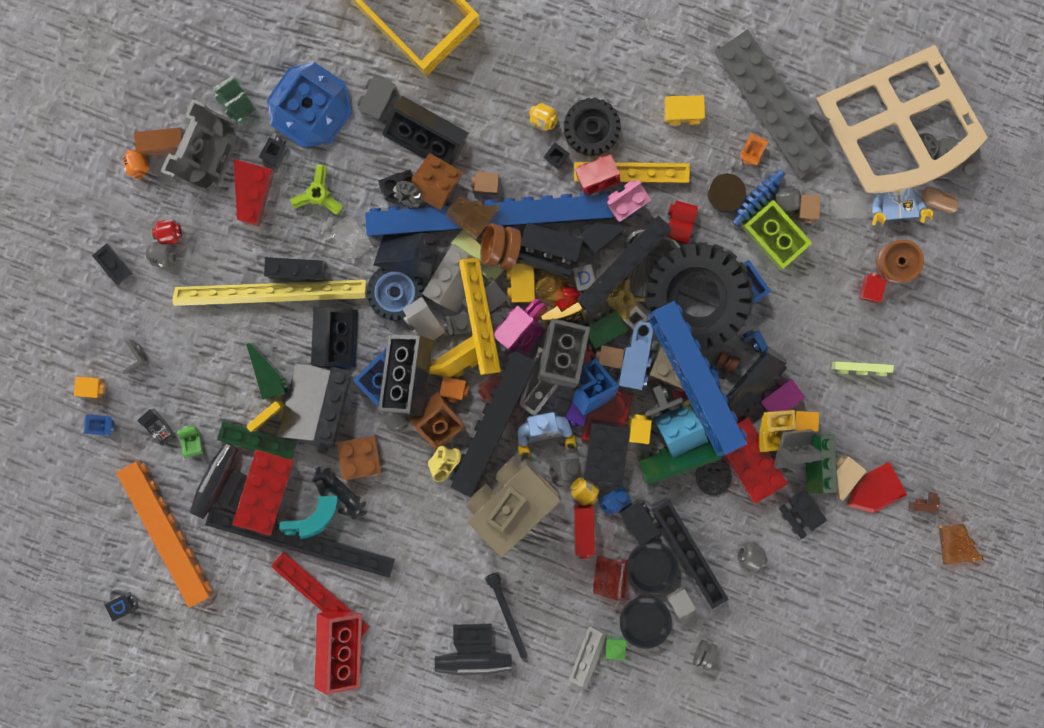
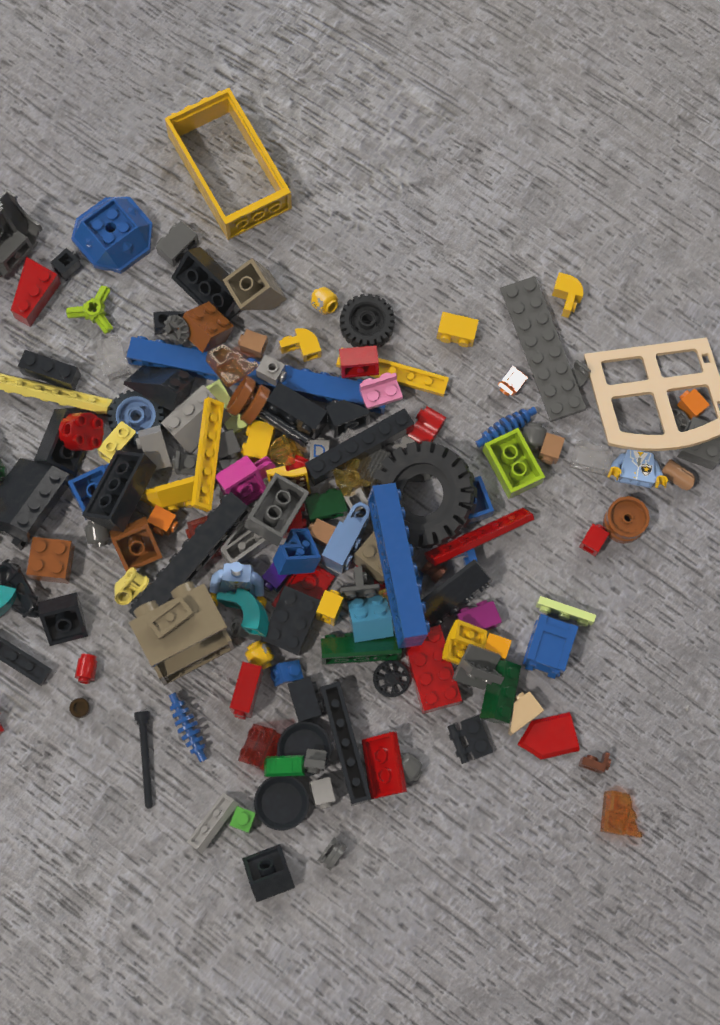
camera: 10 degrees right, 15 degrees down
clear green brick [213,75,256,122] -> none
black plate [434,623,512,675] -> none
black slope [543,142,570,170] -> none
dark brown tile [707,173,746,212] -> none
none -> black slope [38,592,88,646]
none -> red brick [59,413,104,451]
none -> dark brown tile [69,698,90,719]
none -> red brick [75,654,98,684]
none -> light yellow bracket [97,421,136,463]
none -> blue piece [169,692,207,762]
none -> teal arch [216,588,269,637]
none -> dark tan slope [223,258,287,310]
none -> black slope [242,844,295,902]
none -> light grey brick [256,355,287,386]
none -> green tile [264,755,305,777]
none -> yellow brick [279,328,321,362]
none -> dark grey bracket [304,749,327,774]
none -> red tile [361,732,407,799]
none -> red tile [424,507,534,566]
none -> blue container [522,614,579,679]
none -> yellow brick [552,272,583,318]
none -> orange brick [677,388,710,421]

